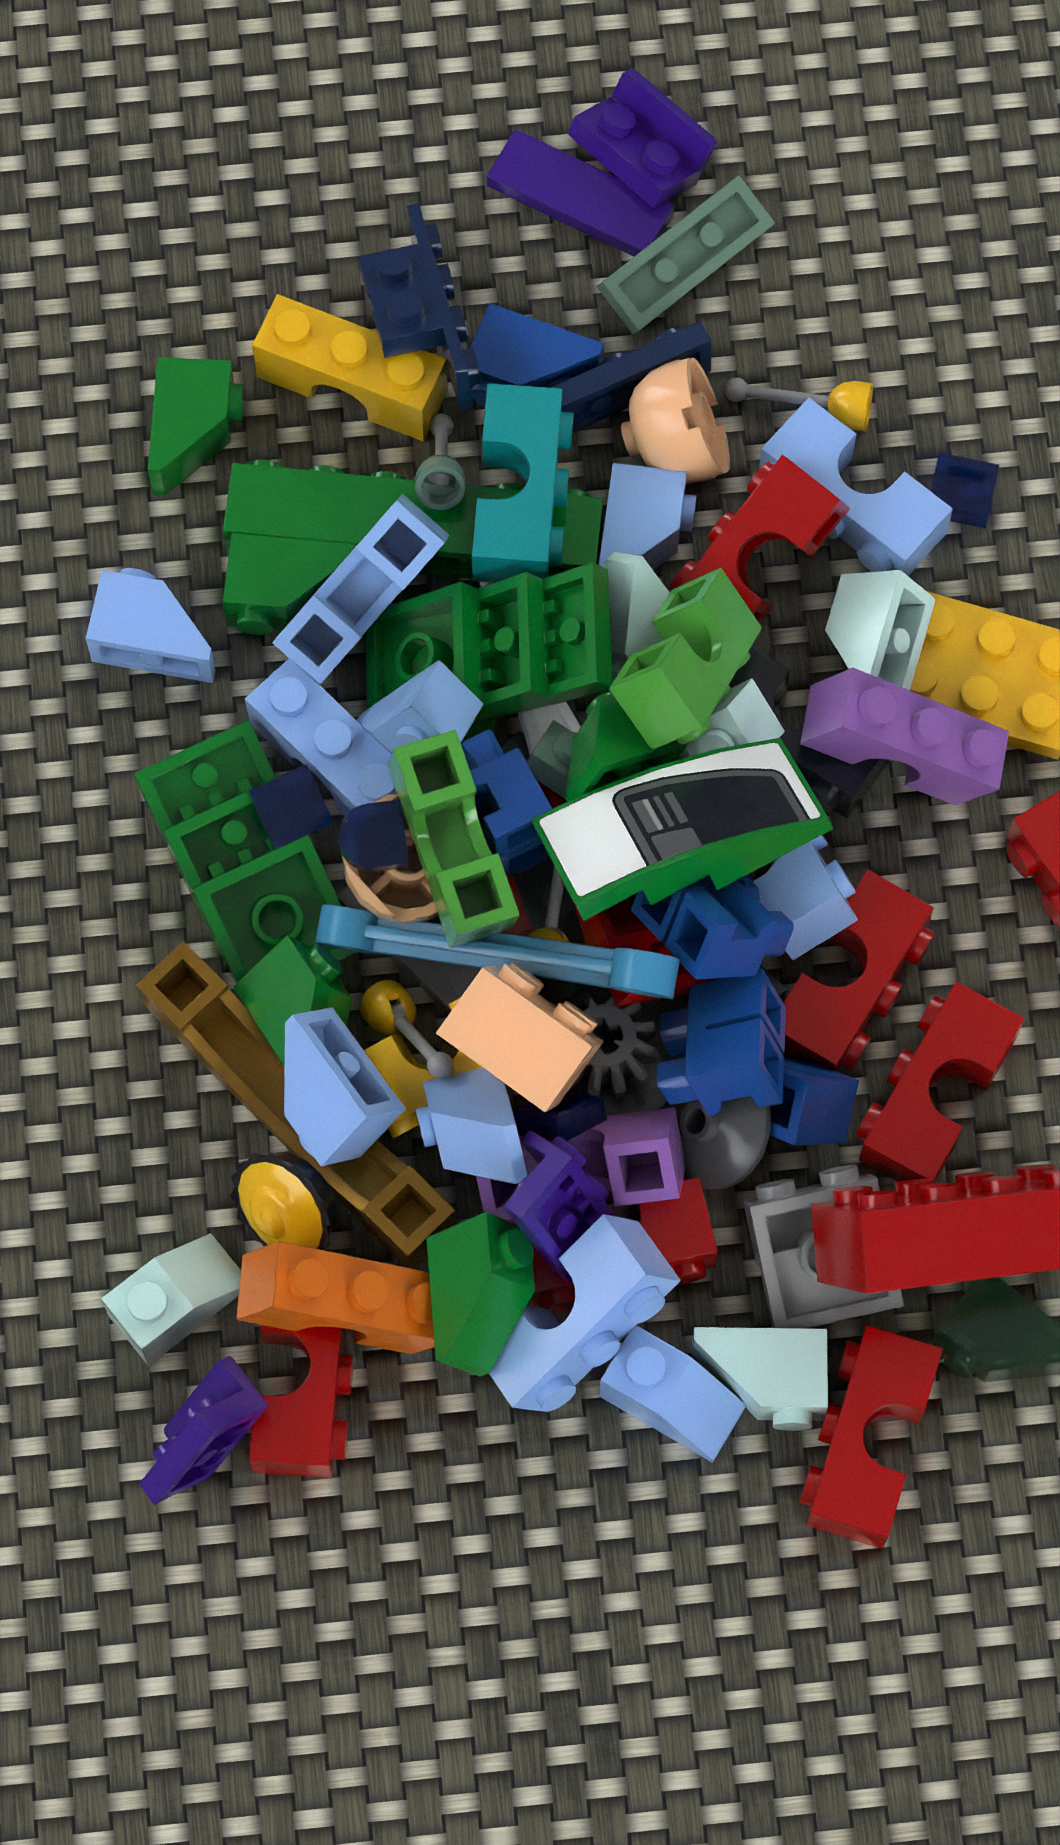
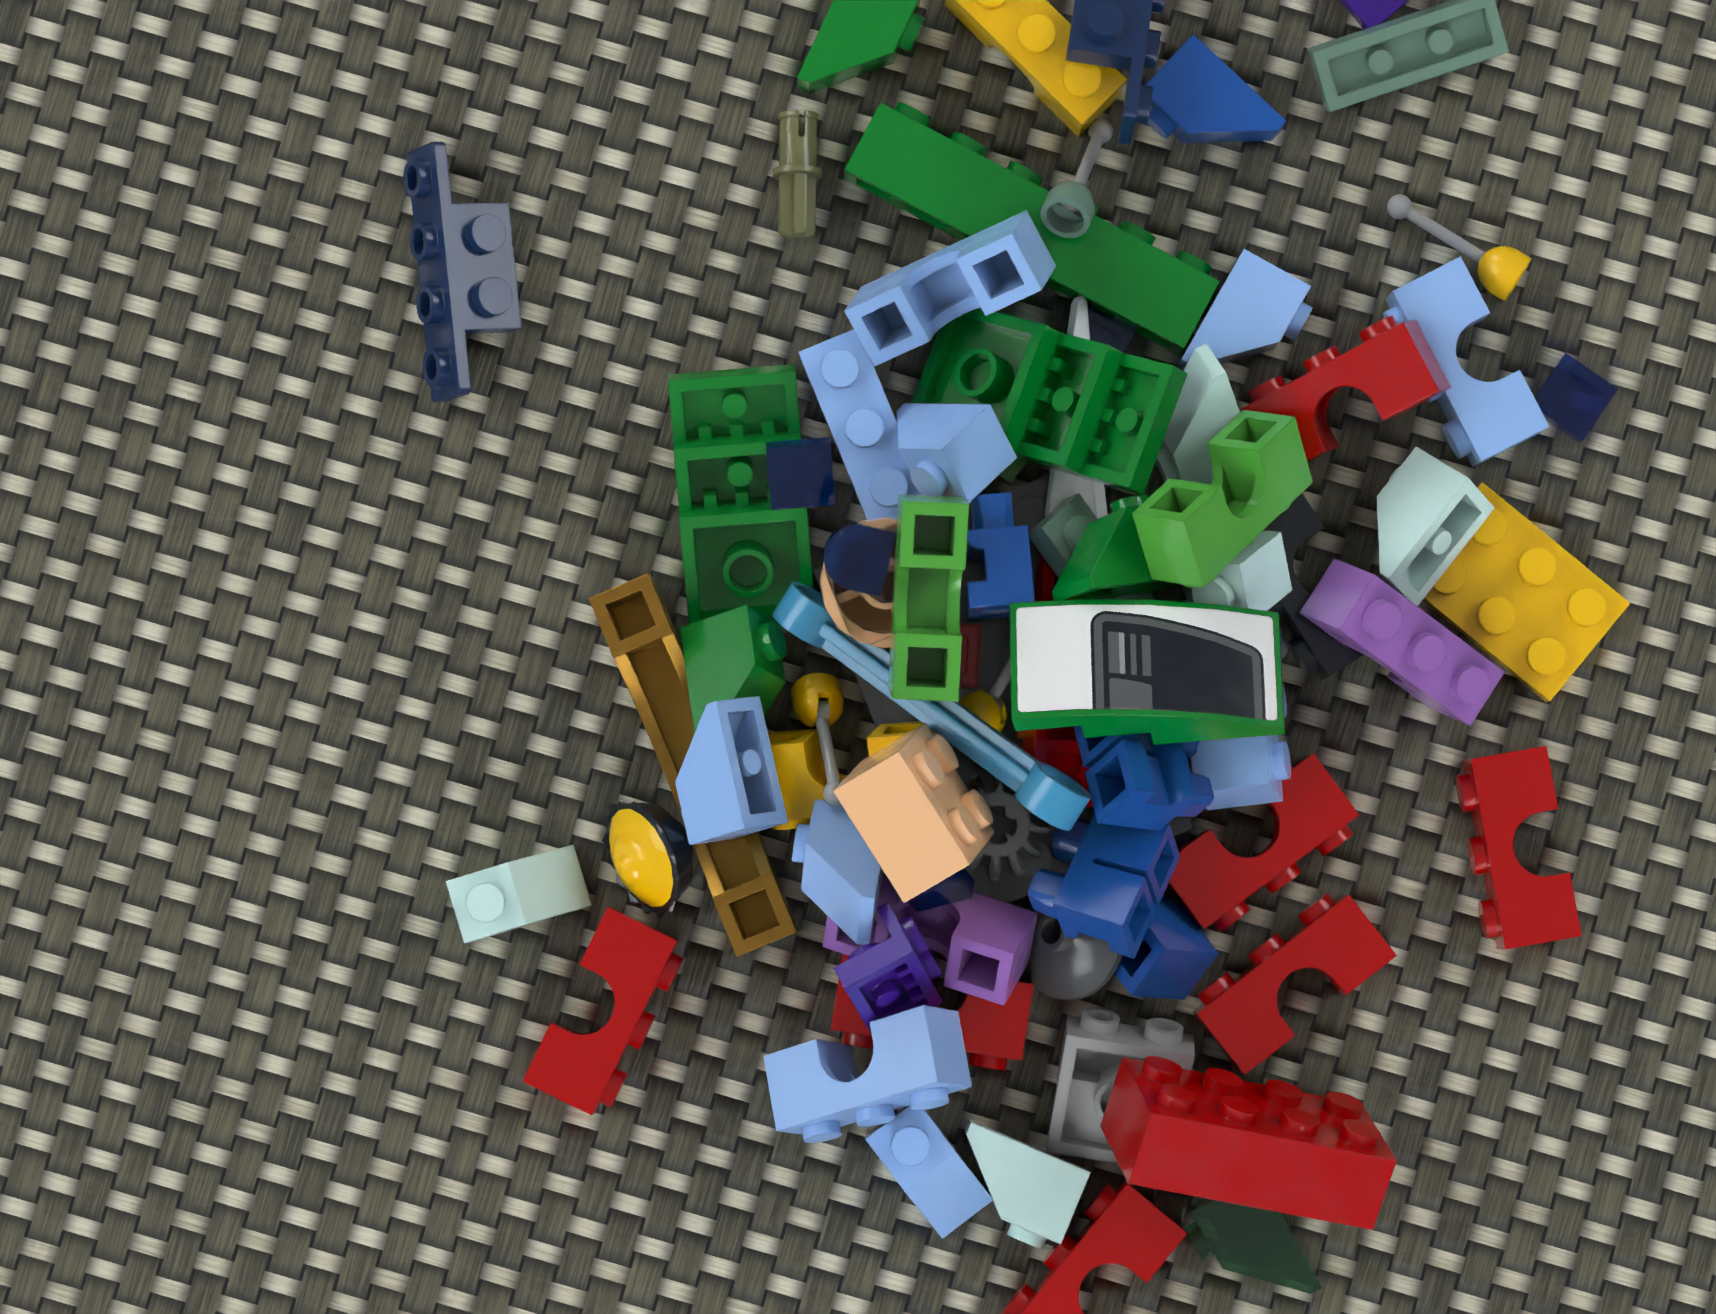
camera: 20 degrees right, 15 degrees up
light blue slope [86,568,216,683] -> none
dark purple bracket [139,1356,268,1505] -> none
green slope [223,533,356,635] -> none
orange arch [236,1241,435,1354] -> none
green slope [426,1212,535,1377] -> none
teal arch [472,383,574,583] -> none
dark blue plate [546,321,711,432] -> none
light nougat cylinder [621,357,730,484] -> none
none -> olive axle [773,110,823,239]

